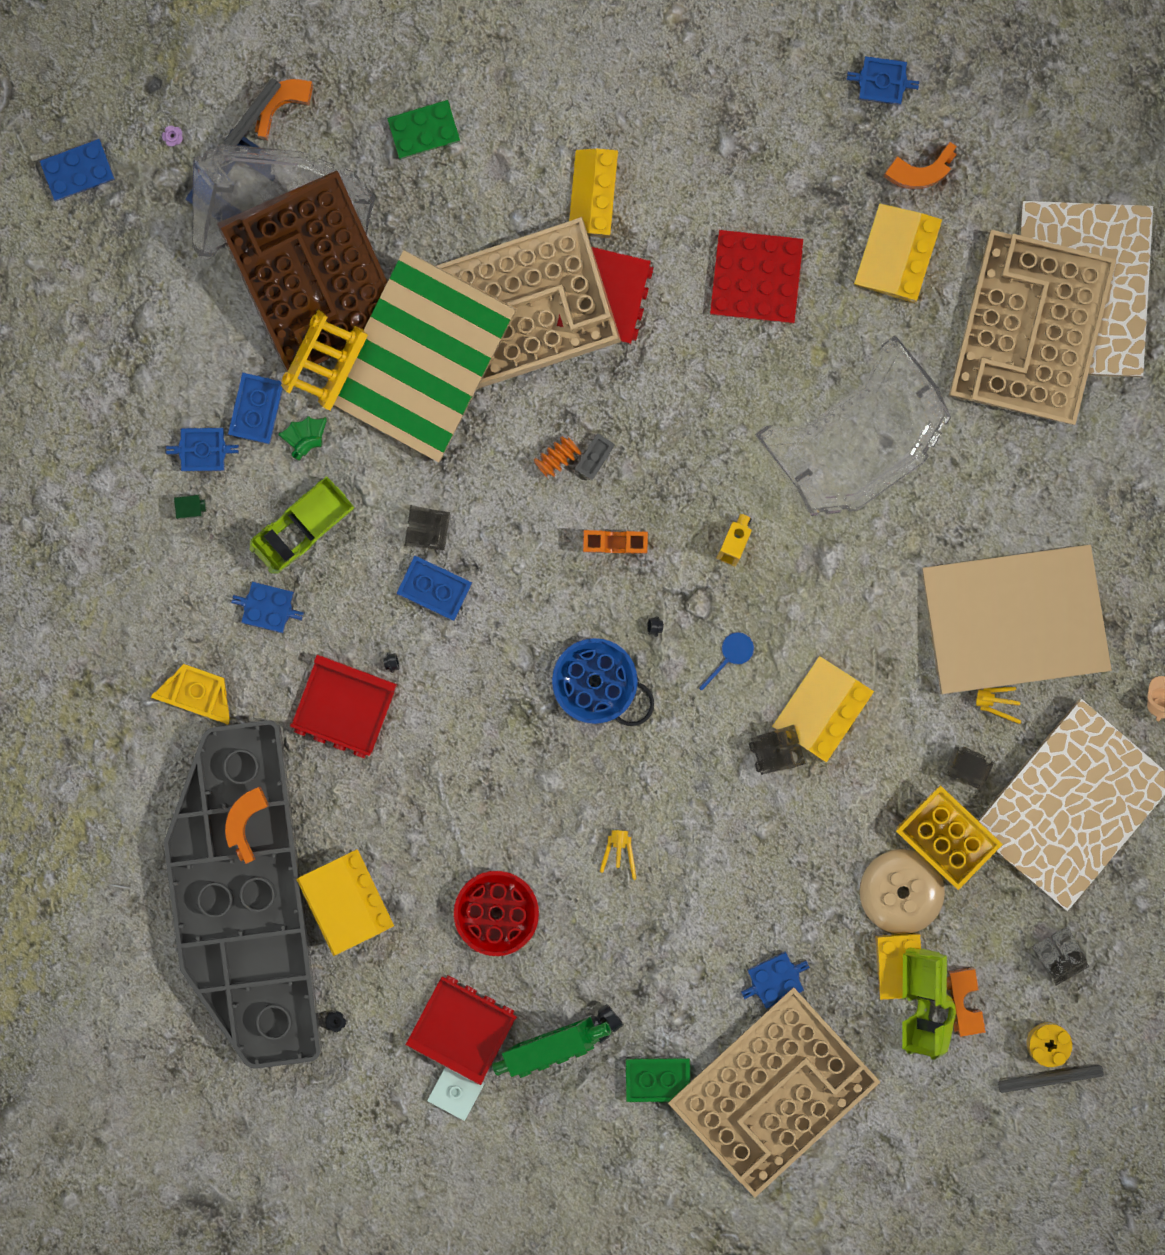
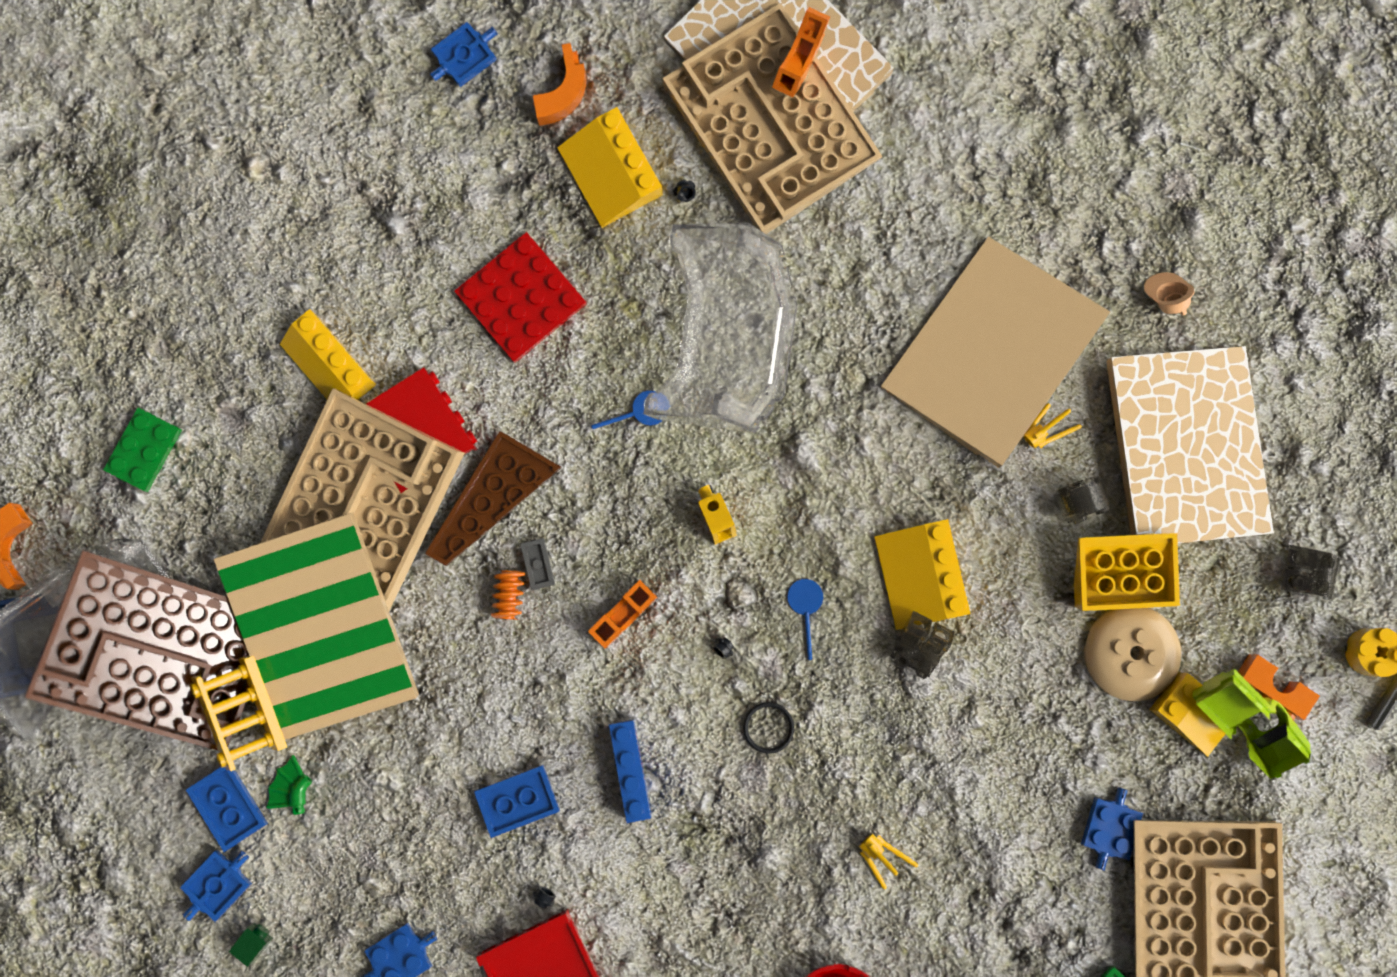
camera: 45 degrees left, 5 degrees down
lime piece [249,476,355,574] -> none
clear smoke hips [404,505,450,551] -> none
blue brick [552,638,638,724] -> none
none -> reddish brown wing [425,431,562,566]
none -> blue piece [591,391,668,429]
none -> blue brick [609,719,652,823]
none -> black plate [673,180,696,202]
none -> orange arch [772,7,830,97]

